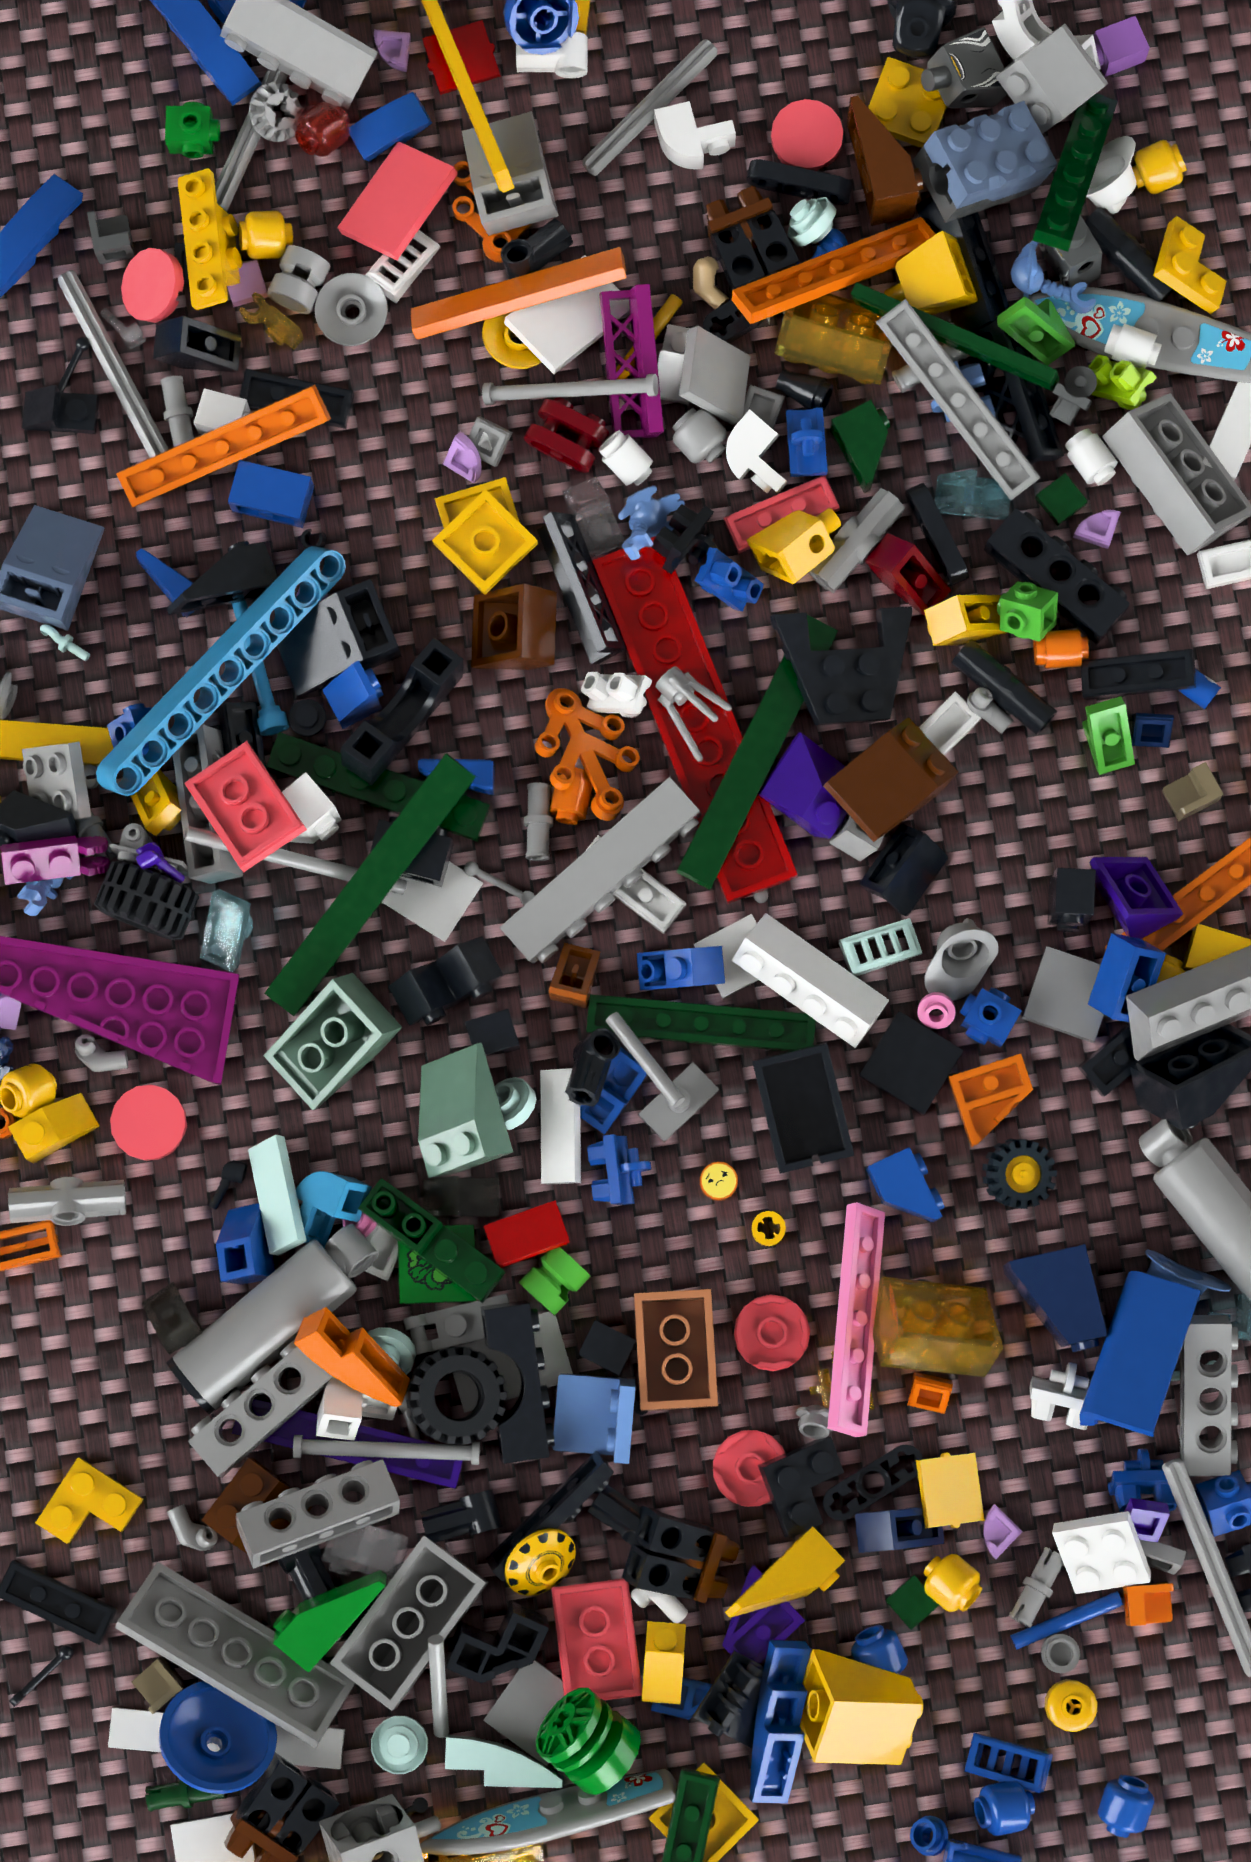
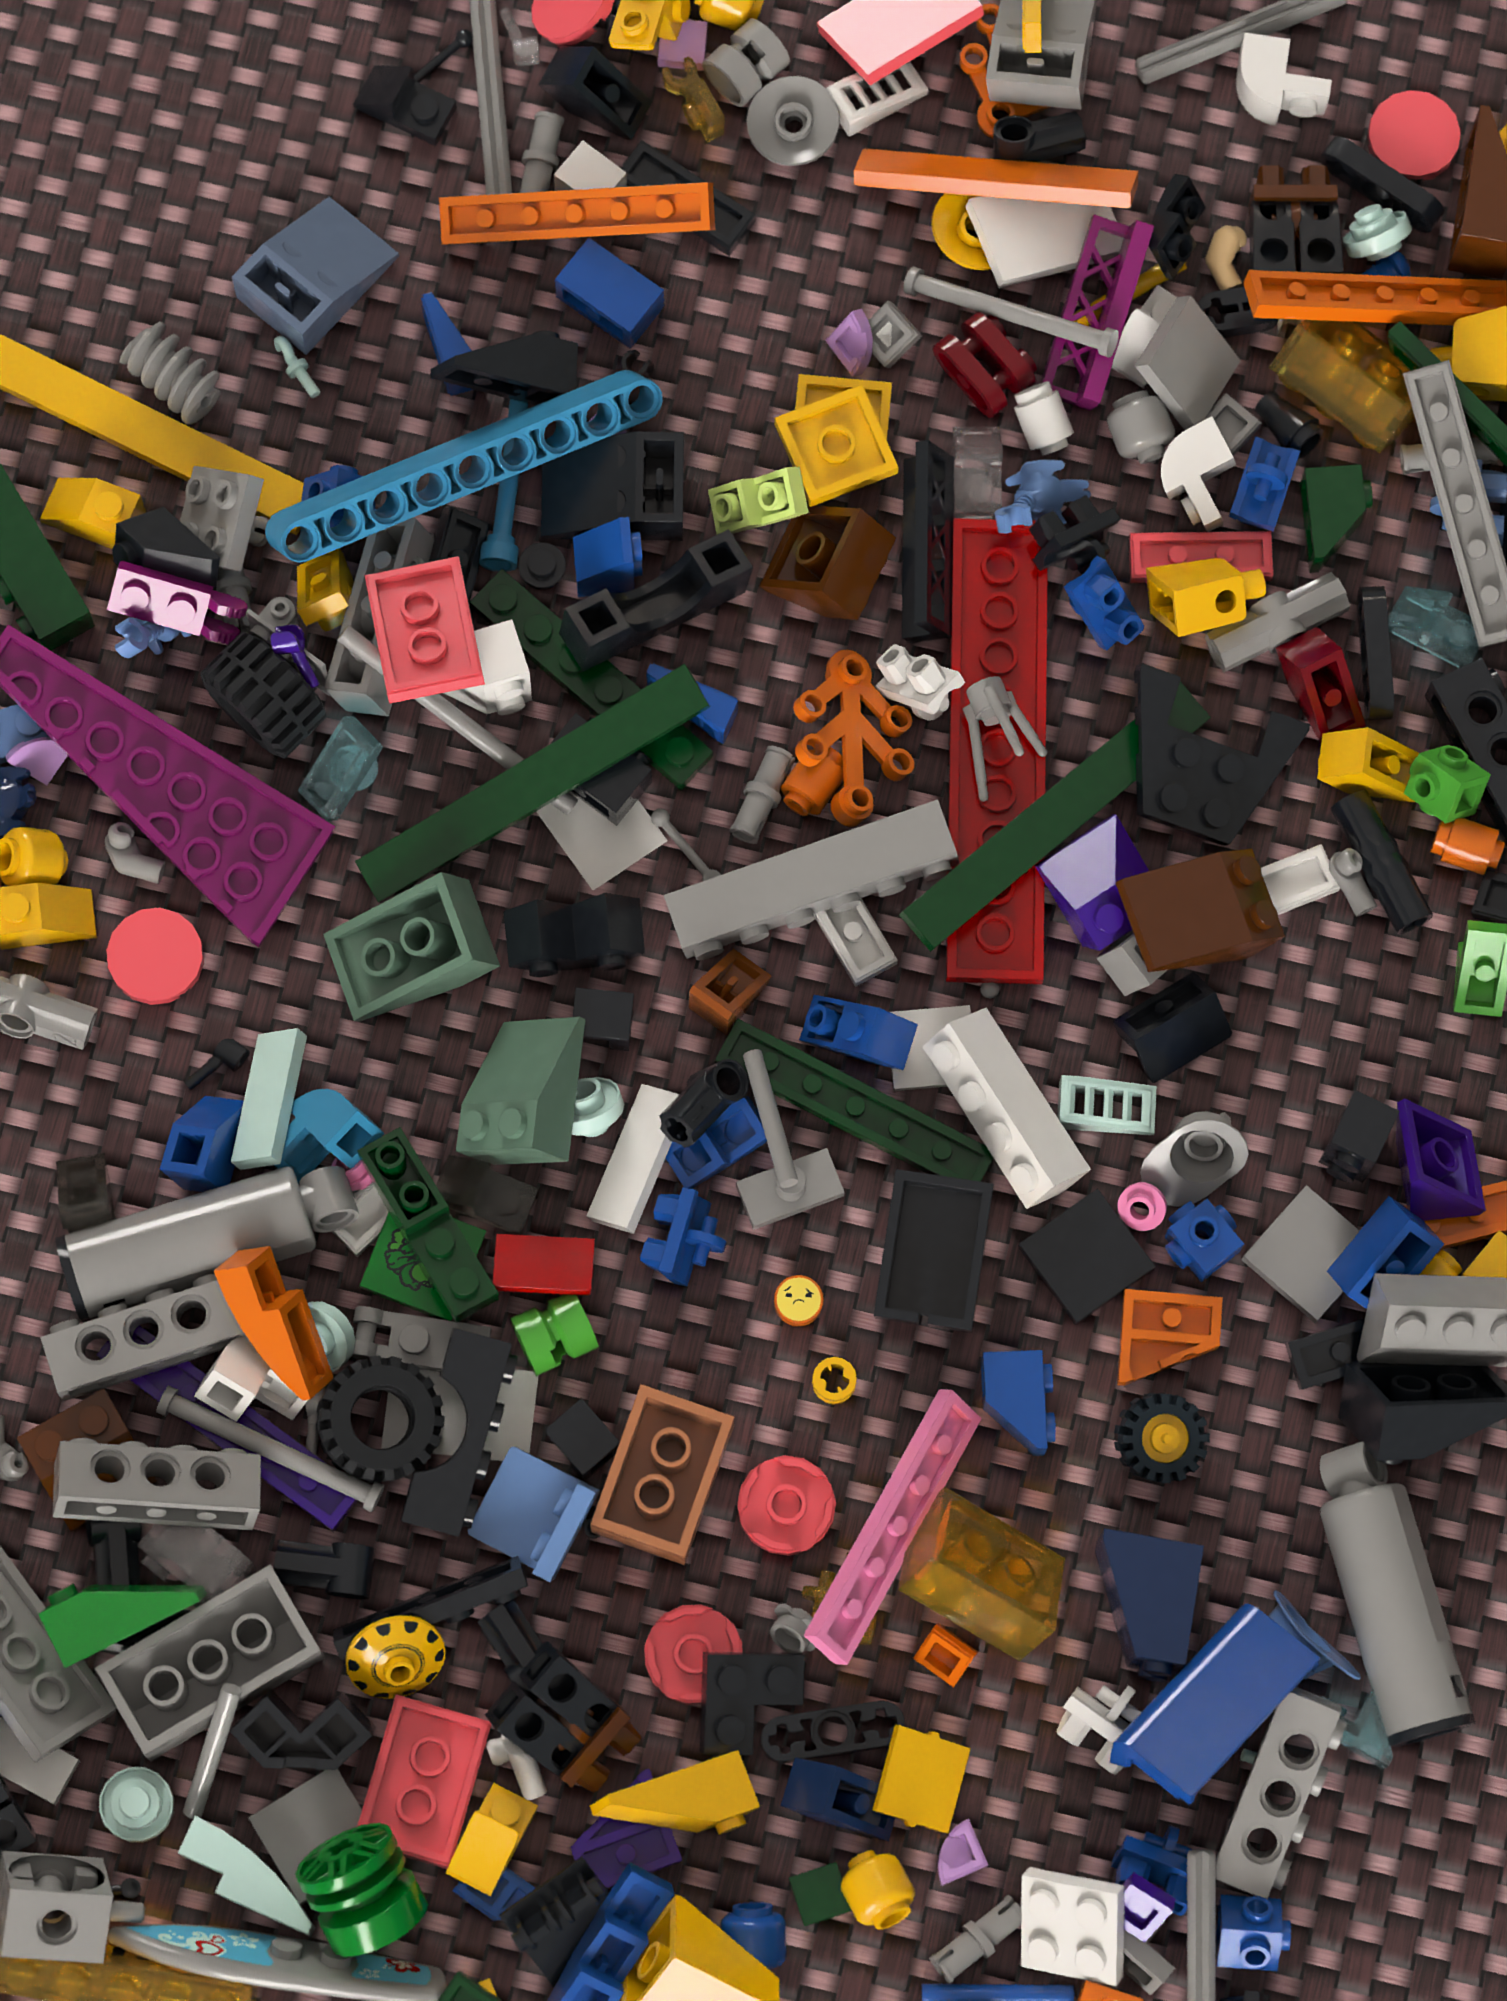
camera: 15 degrees right, 5 degrees down
none -> yellowish green slope [708,467,809,535]
none -> black slope [1149,174,1206,280]

